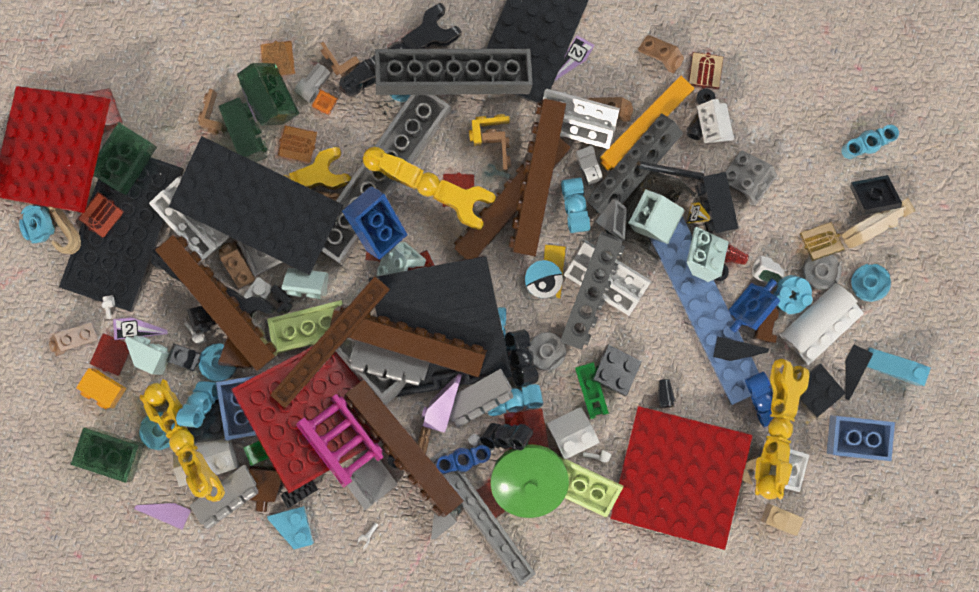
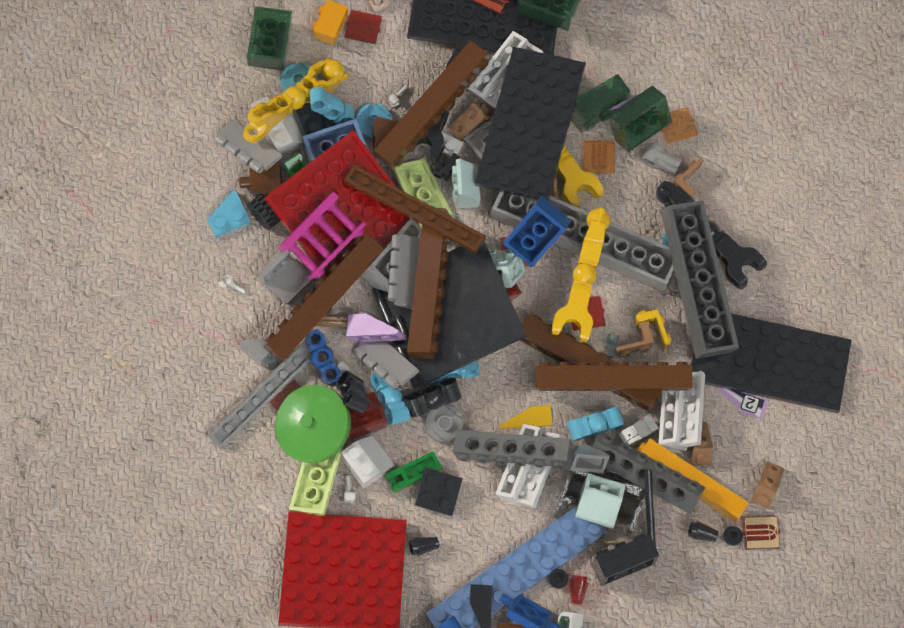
camera: 70 degrees right, 15 degrees down
white hand [102,295,115,319] -> none
sticker [113,317,168,340] -> none
light aqua slope [125,335,170,375] -> none
lavender sticker [134,503,191,530] -> none
black bracket [167,343,200,371] -> none
black bracket [187,306,217,333] -> none
medium nougat bracket [198,89,227,135] -> none
orange tile [312,89,338,116] -> none
tile [525,260,563,299] -> none
light aqua slope [687,227,729,282] -> none
white bracket [697,99,734,143] -> none
light grey bracket [726,150,777,206] -> none

